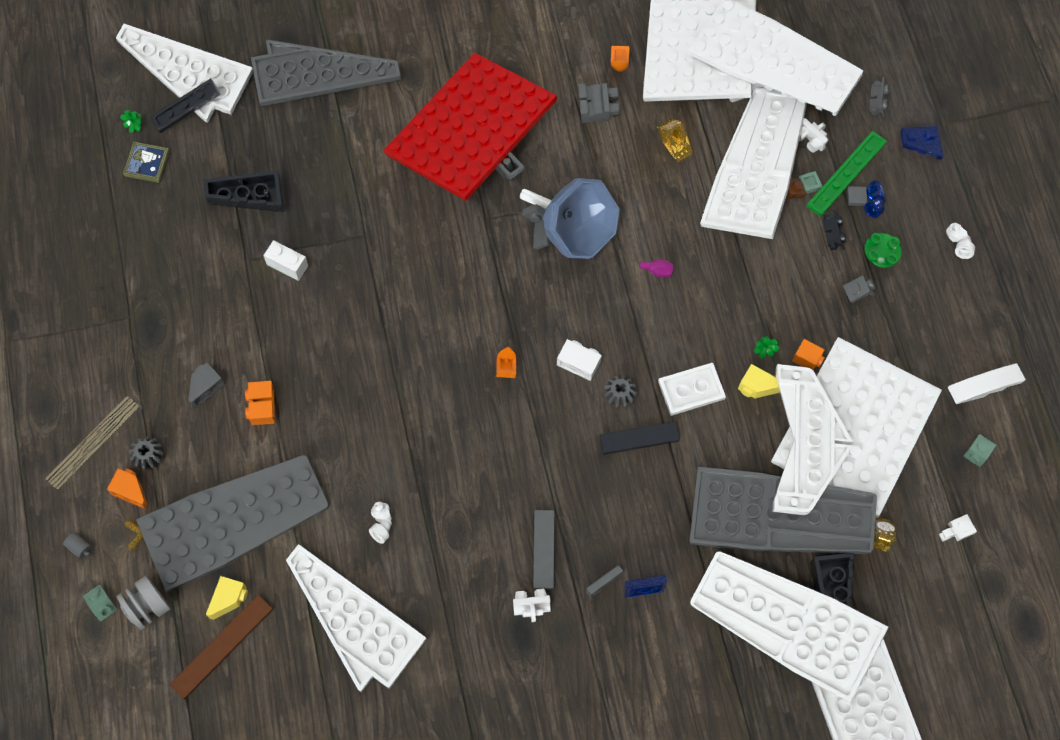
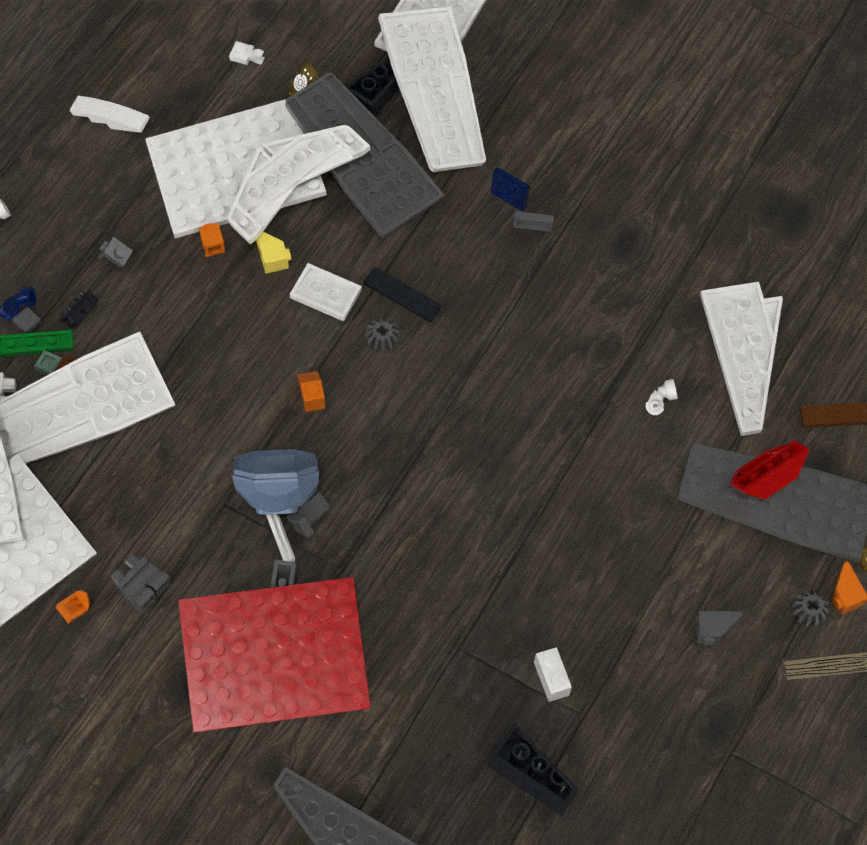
camera: 140 degrees left, 5 degrees down
light yellow slope [206,576,248,620] -> none
orange piece [245,381,275,425] -> none
orange plate [496,347,516,378] -> none
white hips [513,589,551,622] -> none
dark grey tile [533,510,554,590] -> none
white brick [557,339,602,381] -> none
magenta piece [639,259,673,278] -> none
clear yellow slope [657,119,693,162] -> none
green plant [754,336,779,359] -> none
green dish [865,233,901,268] -> none
sand green brick [964,434,996,467] -> none
none -> orange slope [297,371,325,412]
none -> red wedge [731,441,809,499]

